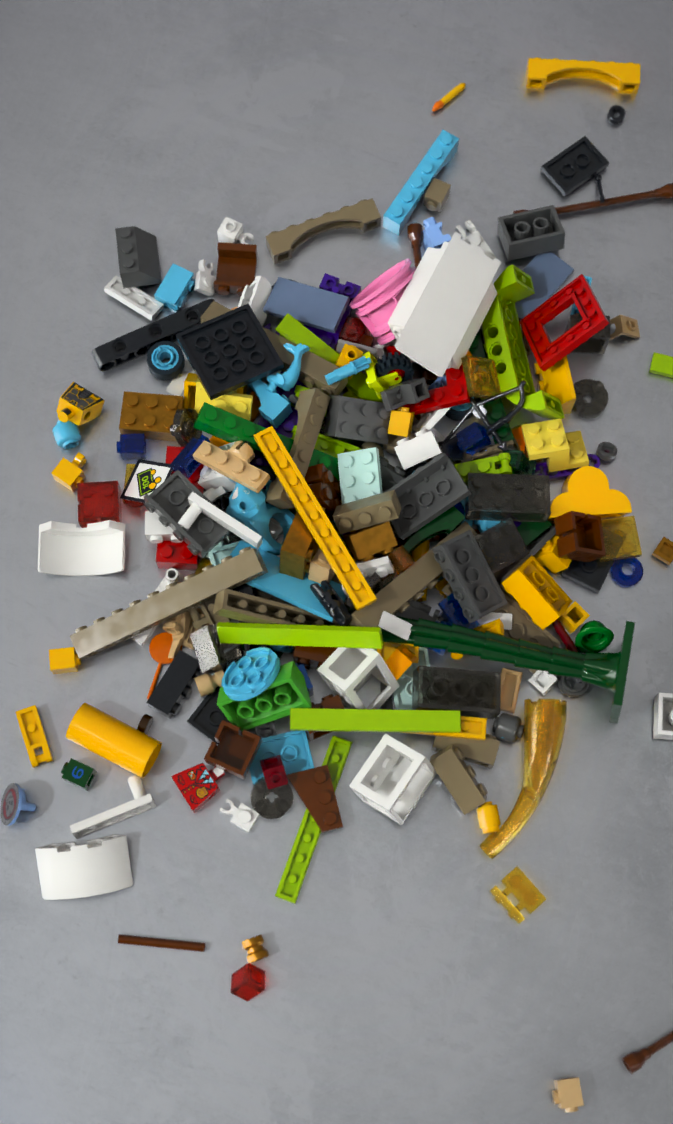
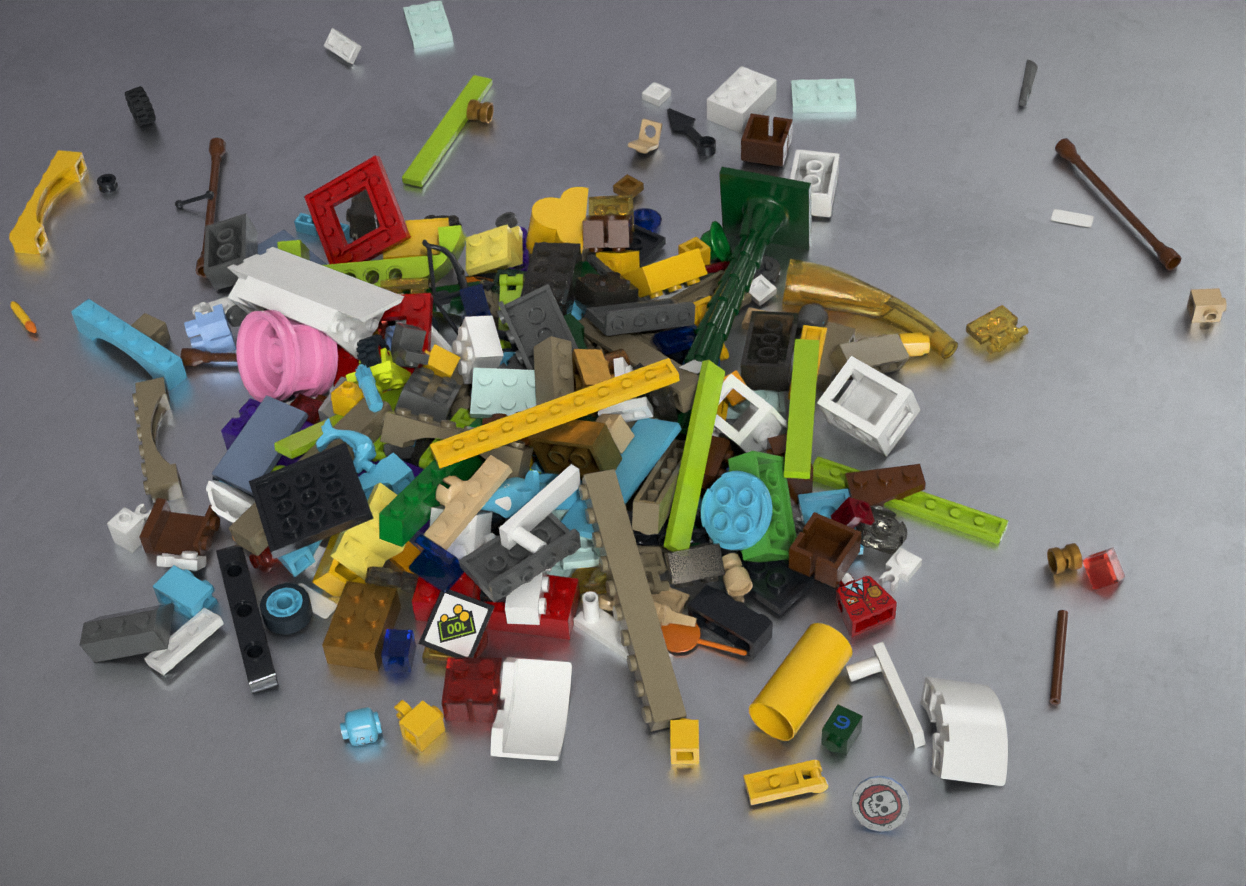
camera: 80 degrees left, 25 degrees down
yellow torso [57,382,105,426] -> none
dark brown tile [137,714,153,734] -> none
black hinge [310,580,352,626] -> none
black plate [541,136,609,197] -> none

